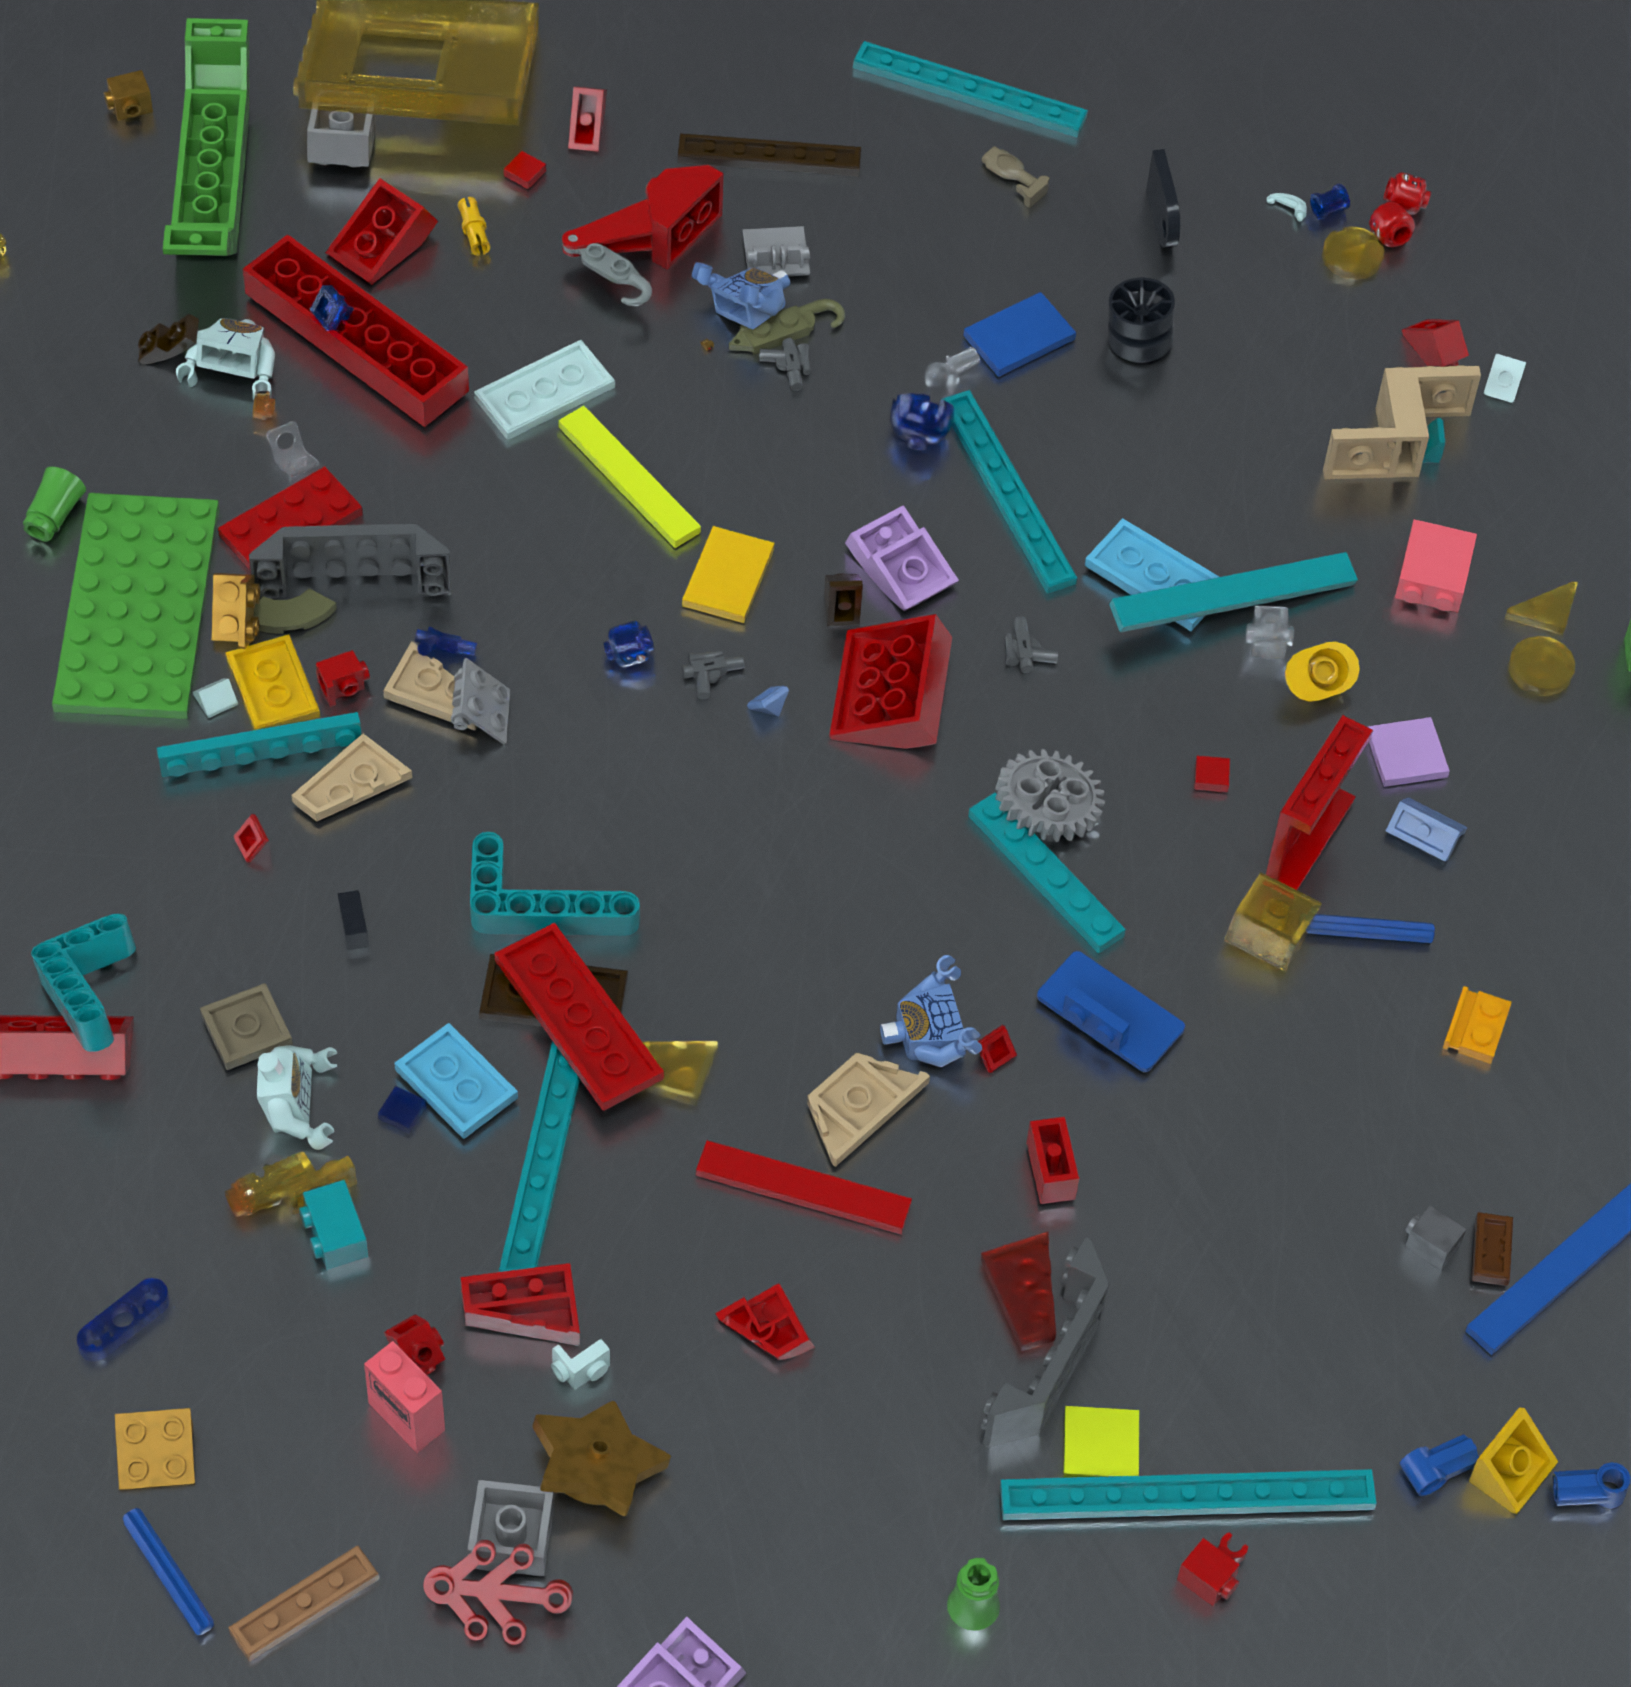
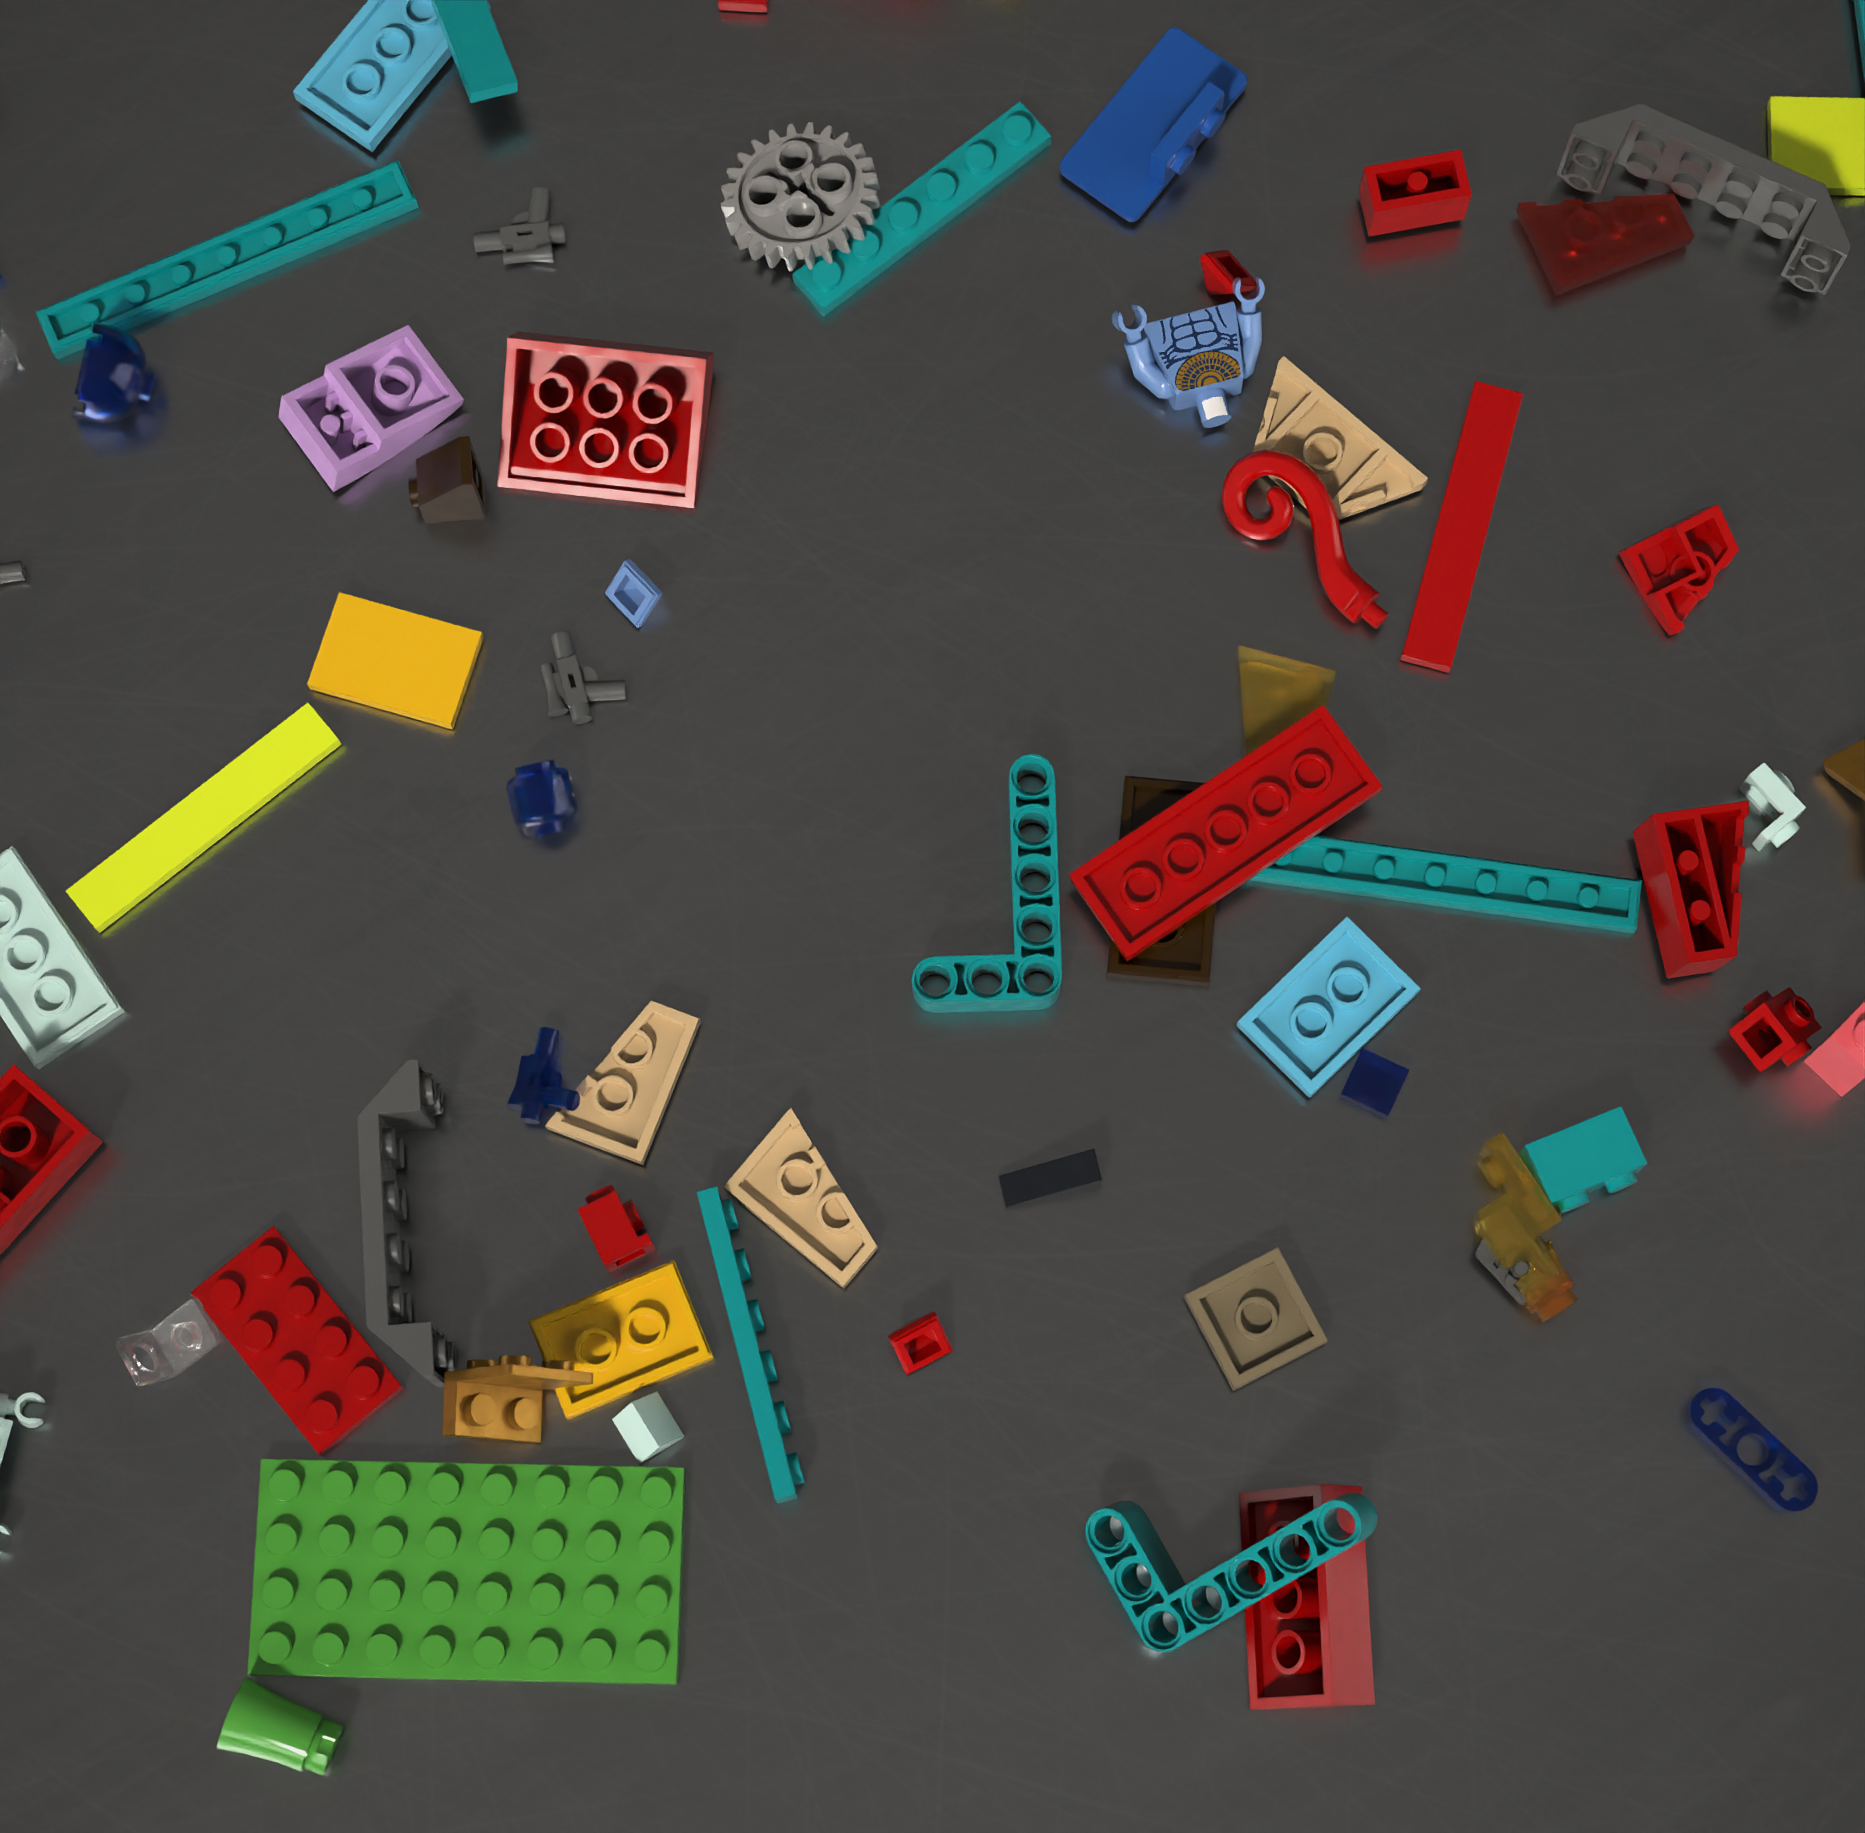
camera: 85 degrees left, 20 degrees up
clear orange plate [252,391,275,422] -> none
olive tile [254,589,337,634] -> none
light aqua torso [257,1045,337,1150] -> none
light grey hinge [451,658,510,745] -> none
none -> red plant [1222,450,1389,629]

